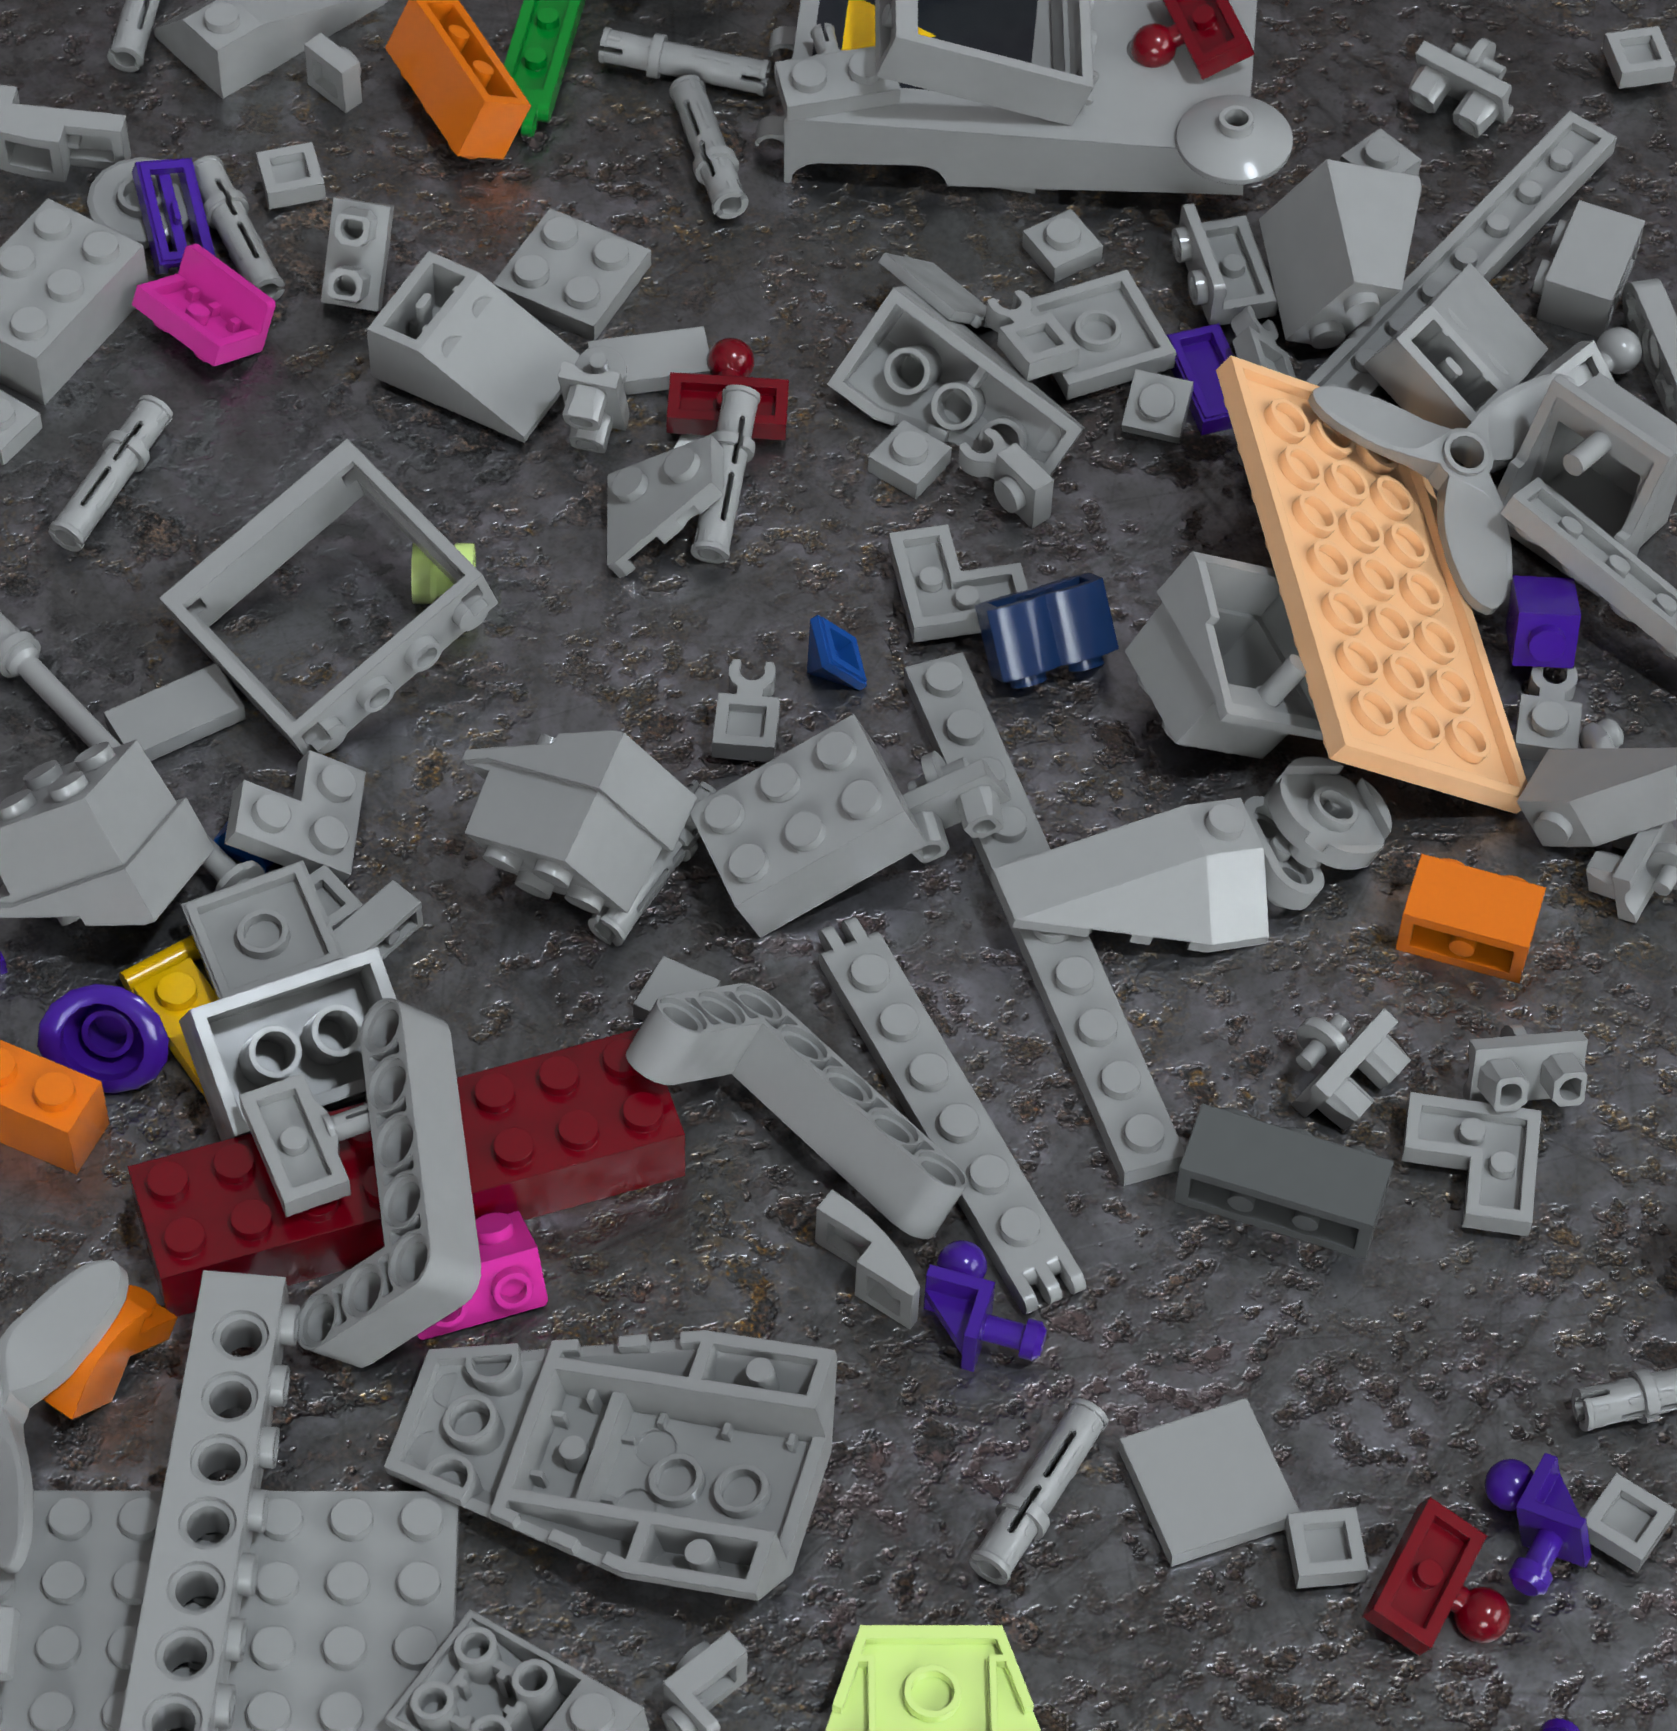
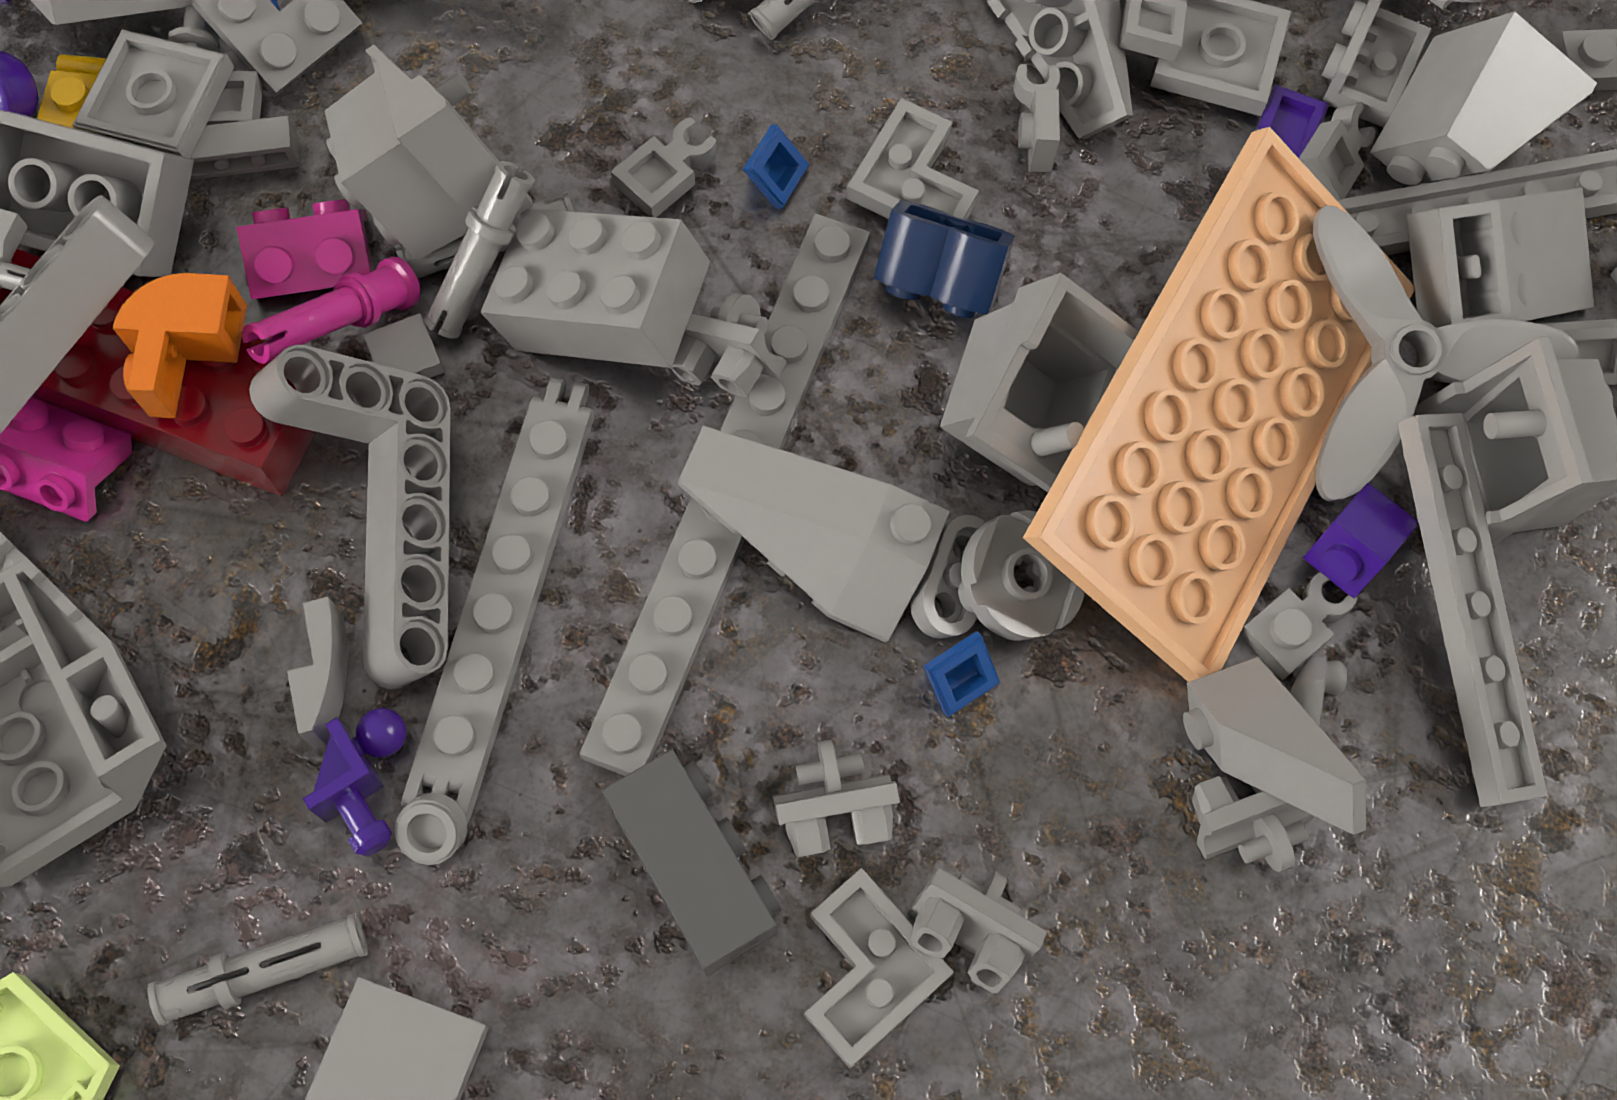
camera: 40 degrees right, 15 degrees up
light grey plate [868,420,952,499] -> none
light grey plate [1121,369,1194,444] -> none
orange brick [1395,853,1546,984] -> none
none -> orange brick [113,273,247,418]
none -> dark pink bracket [236,199,373,299]
none -> dark pink pin [242,256,420,364]
none -> light grey tile [395,793,467,865]
none -> light grey pin [424,161,535,338]
none -> blue slope [923,631,1001,717]

